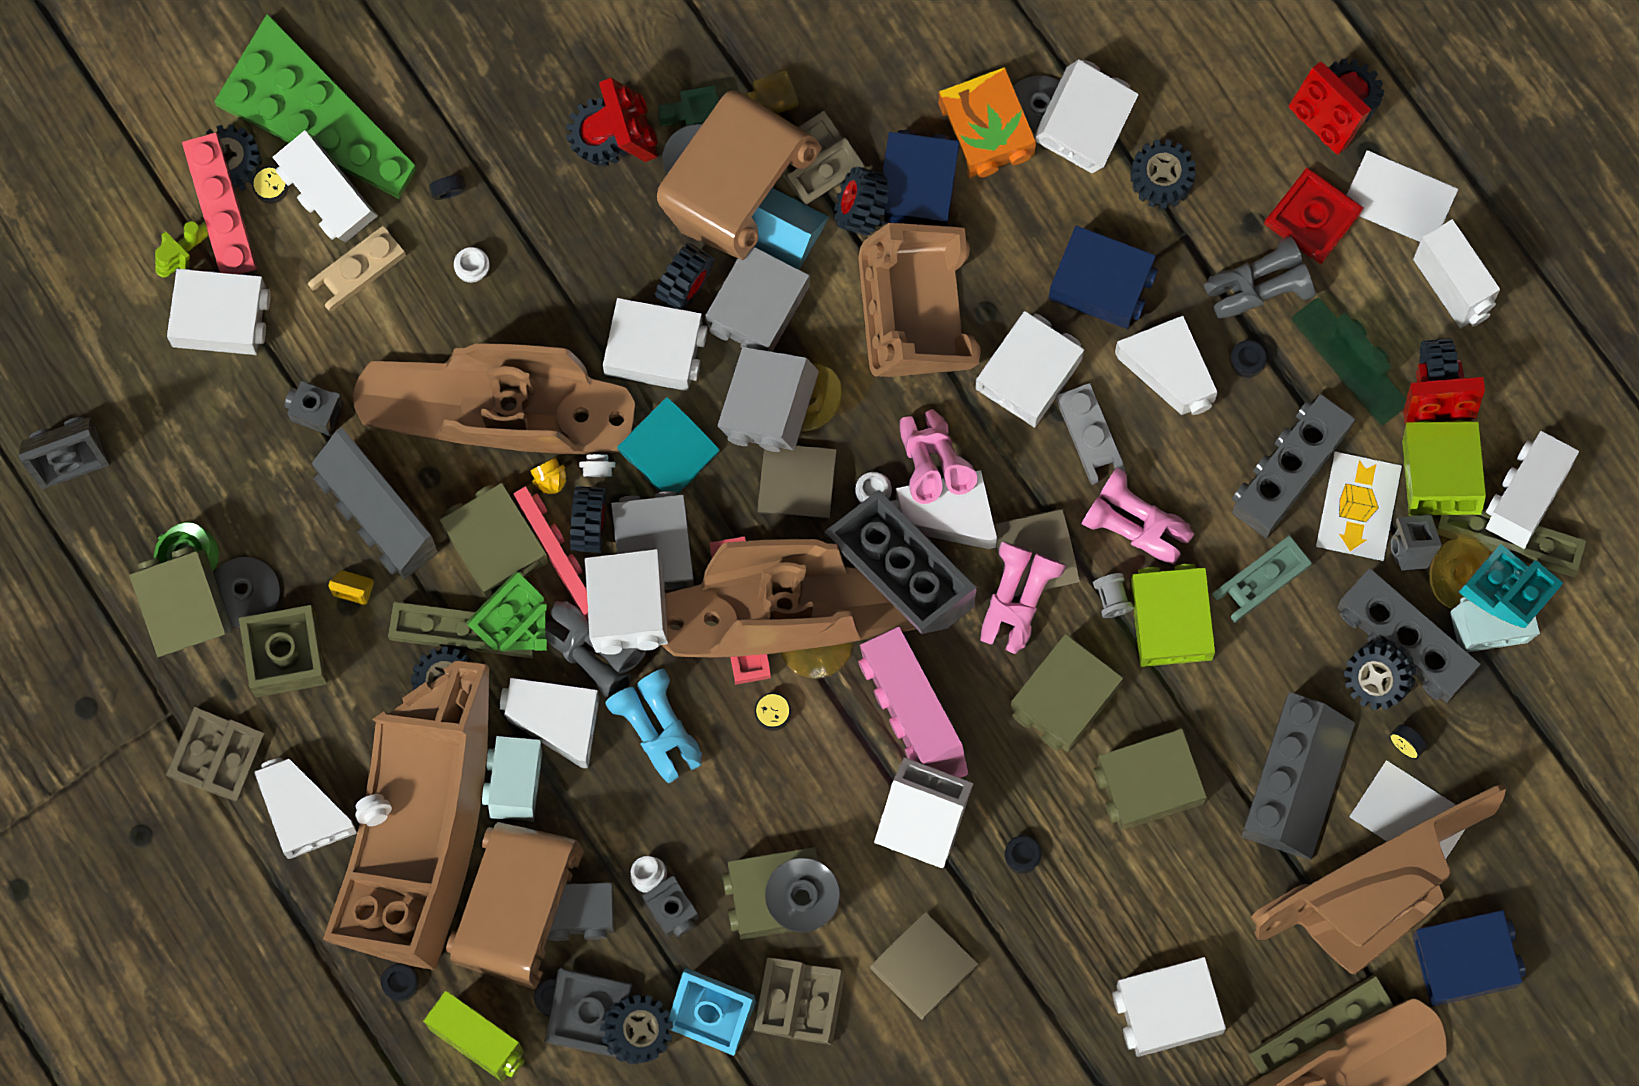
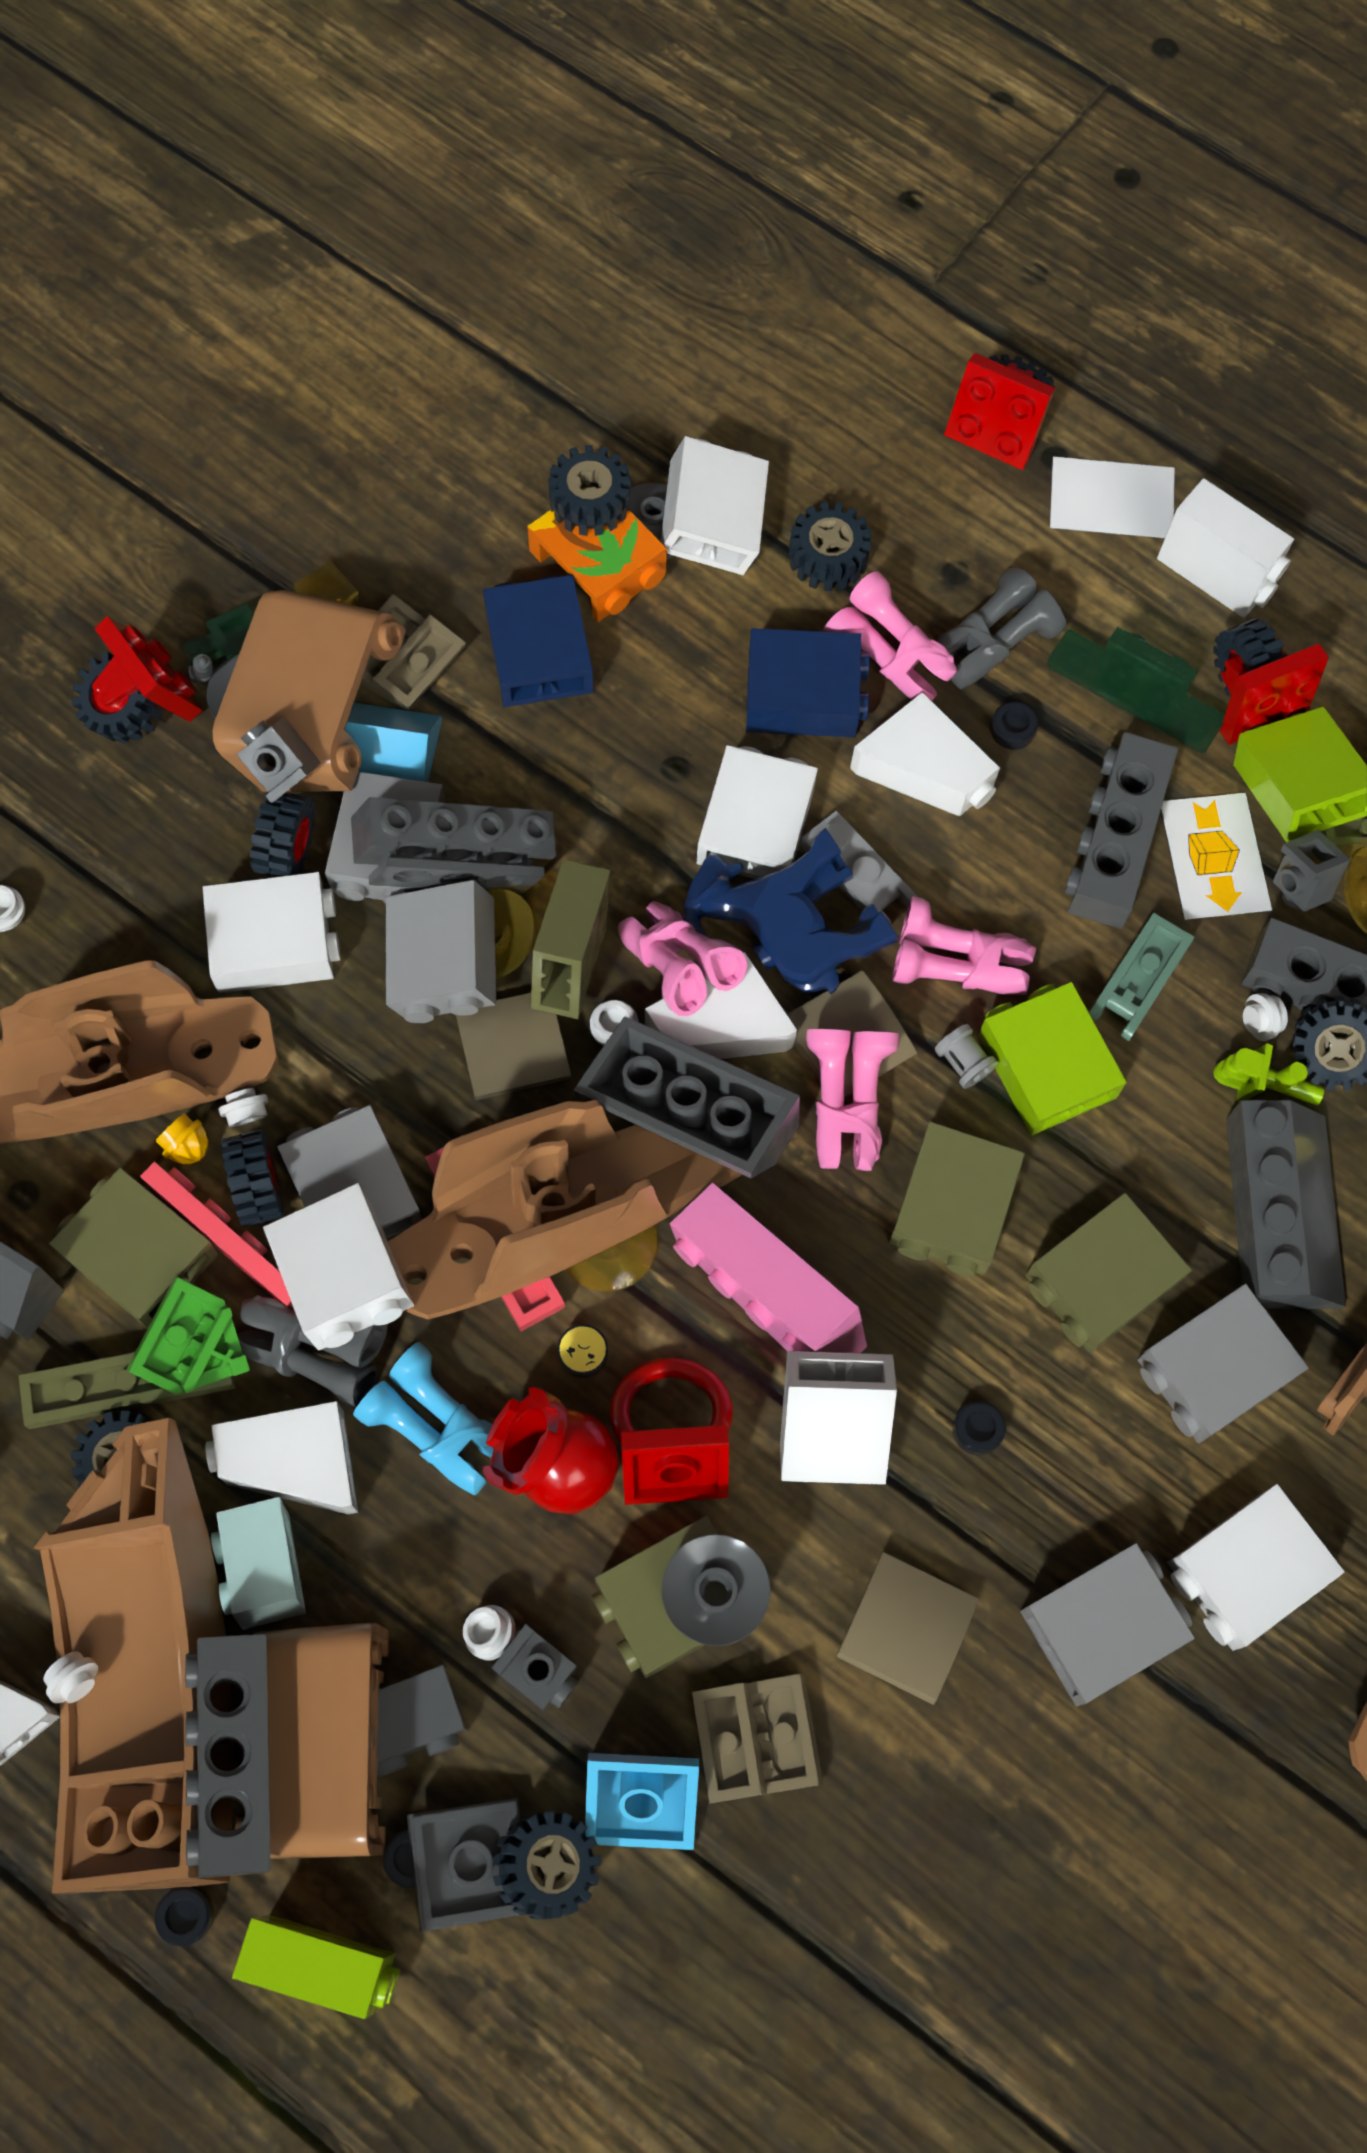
camera: 25 degrees left, 5 degrees down
teal slope [617,397,720,495] -> none
black wheel [834,166,889,236] -> none
medium nougat windscreen [859,223,981,377] -> none
red tile [1264,167,1364,265] -> none
none -> dark grey brick [185,1634,271,1879]
none -> dark grey piece [188,654,214,683]
none -> brick [236,717,321,803]
none -> dark grey brick [351,797,556,894]
none -> red tile [483,1387,620,1515]
none -> olive brick [531,859,611,1019]
none -> black wheel [548,445,631,536]
none -> red tile [609,1358,733,1505]
none -> dark blue animal [682,828,899,994]
none -> bright pink piece [823,571,958,701]
none -> light grey brick [1020,1543,1195,1707]
none -> light grey brick [1137,1284,1309,1444]
none -> lime arm [1213,1043,1324,1105]
none -> white plate [1243,993,1288,1041]

